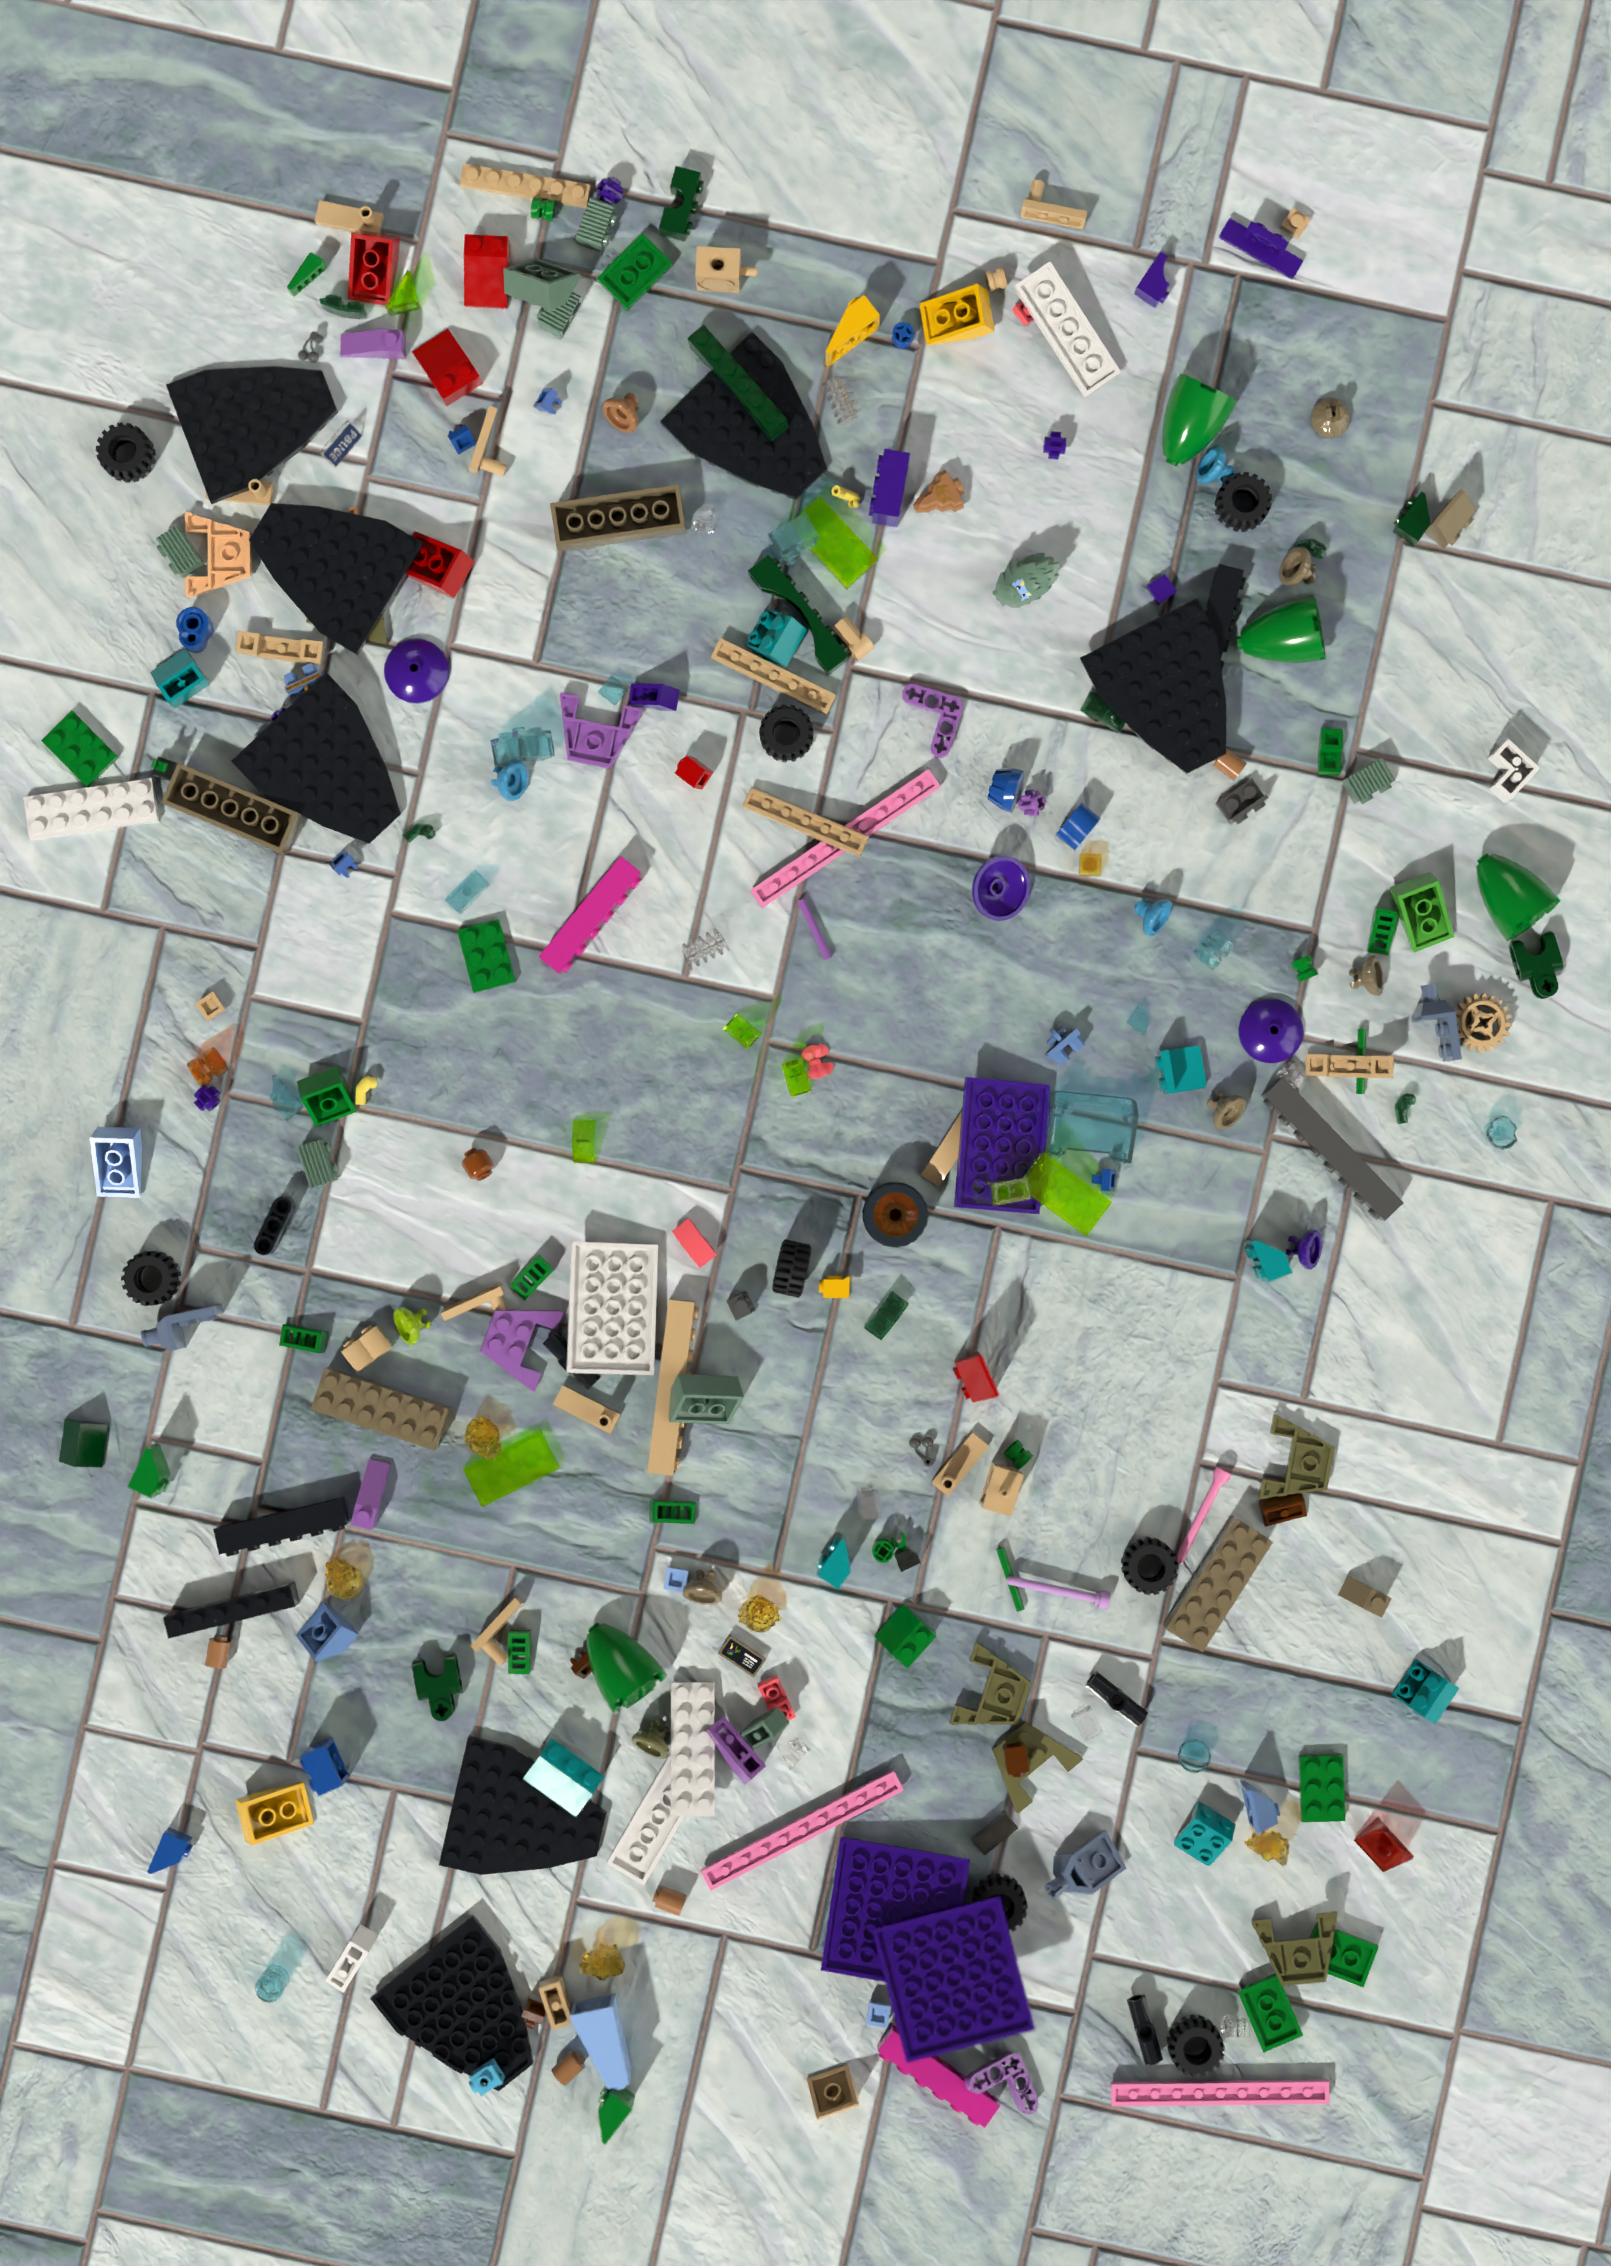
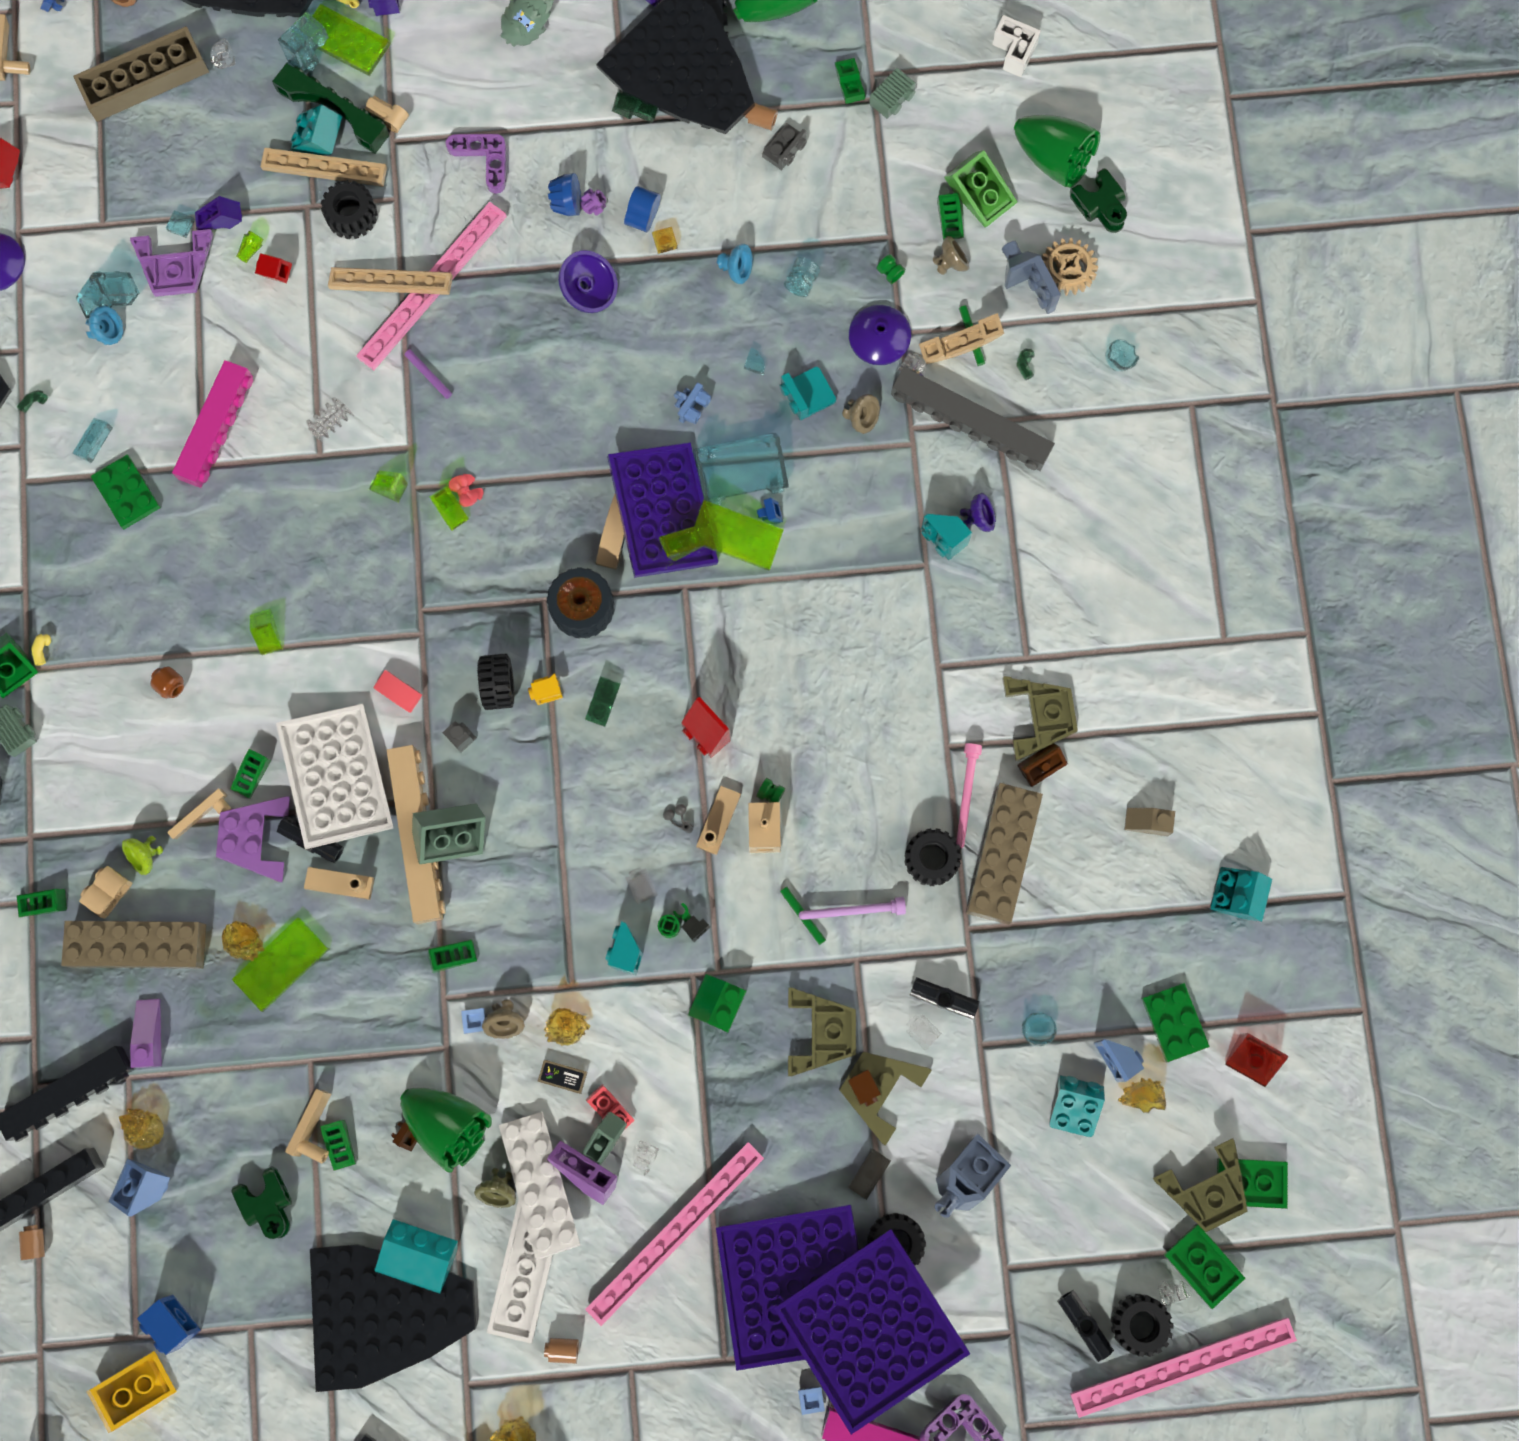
camera: 15 degrees left, 10 degrees down
none -> clear neon green cone [236,231,263,263]

